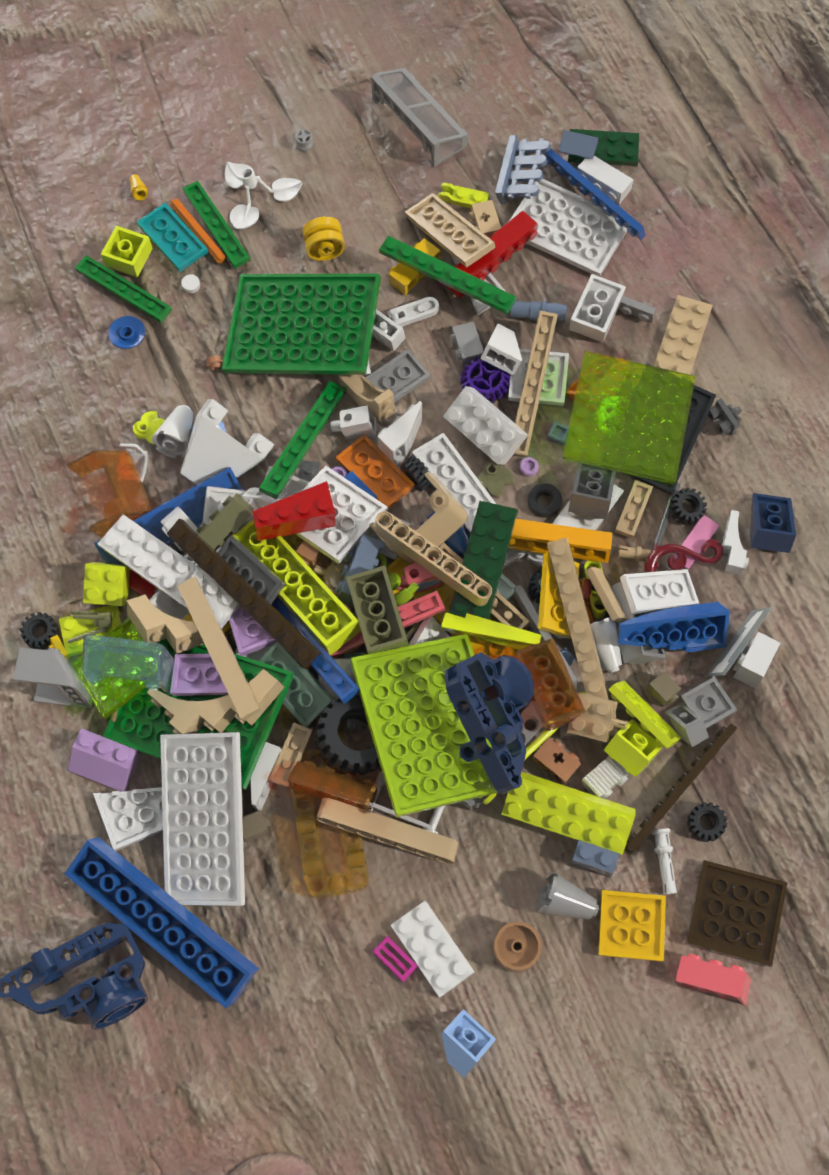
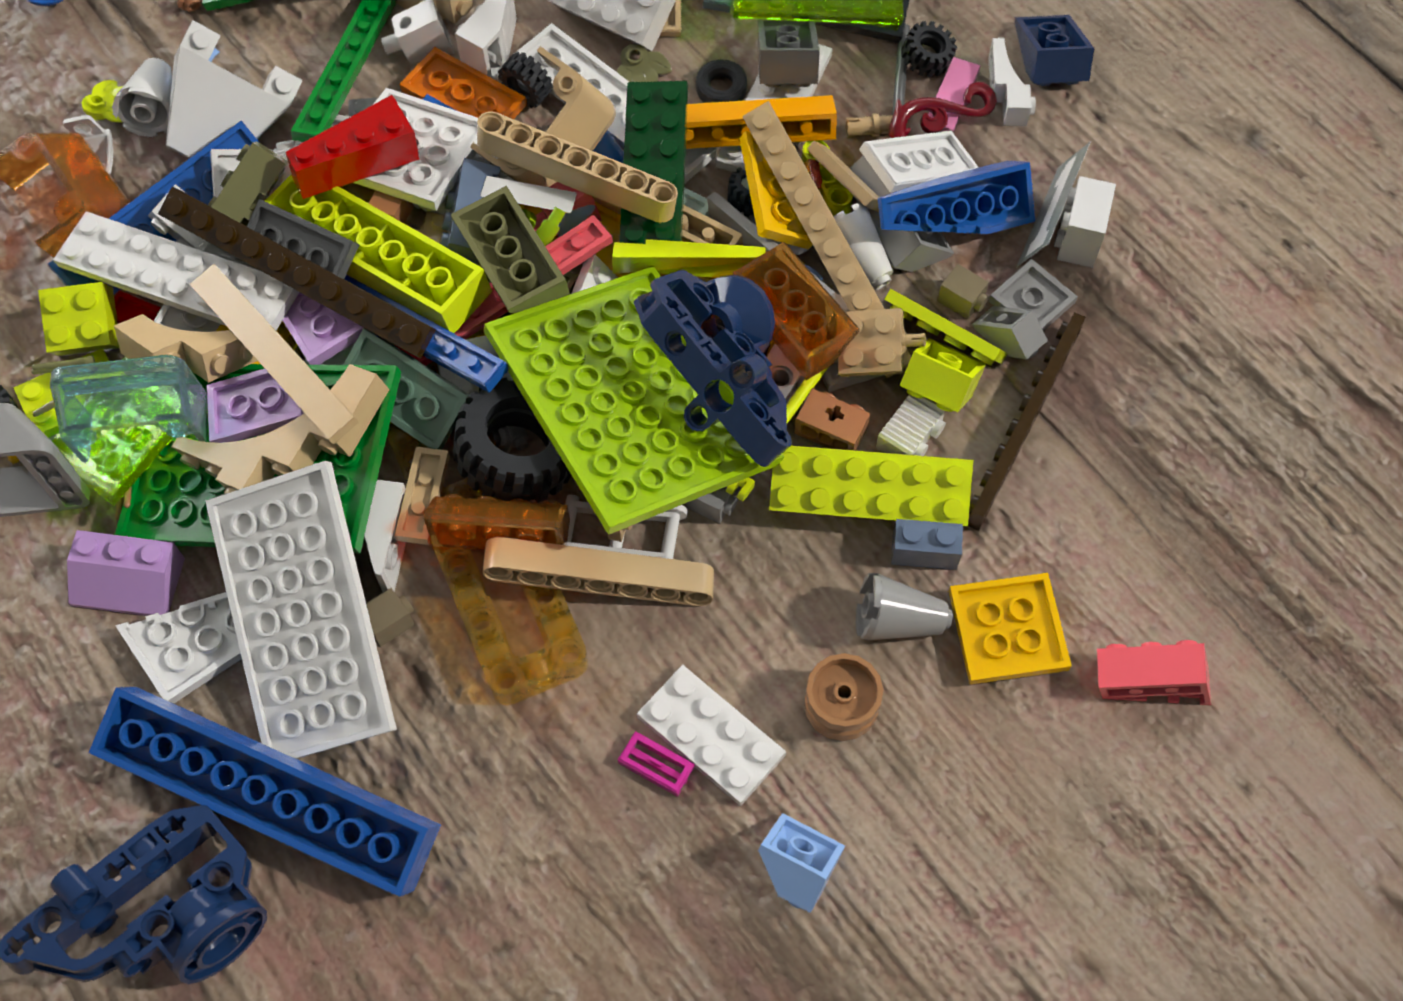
camera: 15 degrees left, 5 degrees down
lavender tile [519,457,539,477] -> none
tan plate [615,480,653,539] -> none
white pin [651,828,677,894] -> none
dark brown plate [686,860,788,967] -> none
black tyre [687,802,728,842] -> none
none -> white sticker [481,176,577,213]

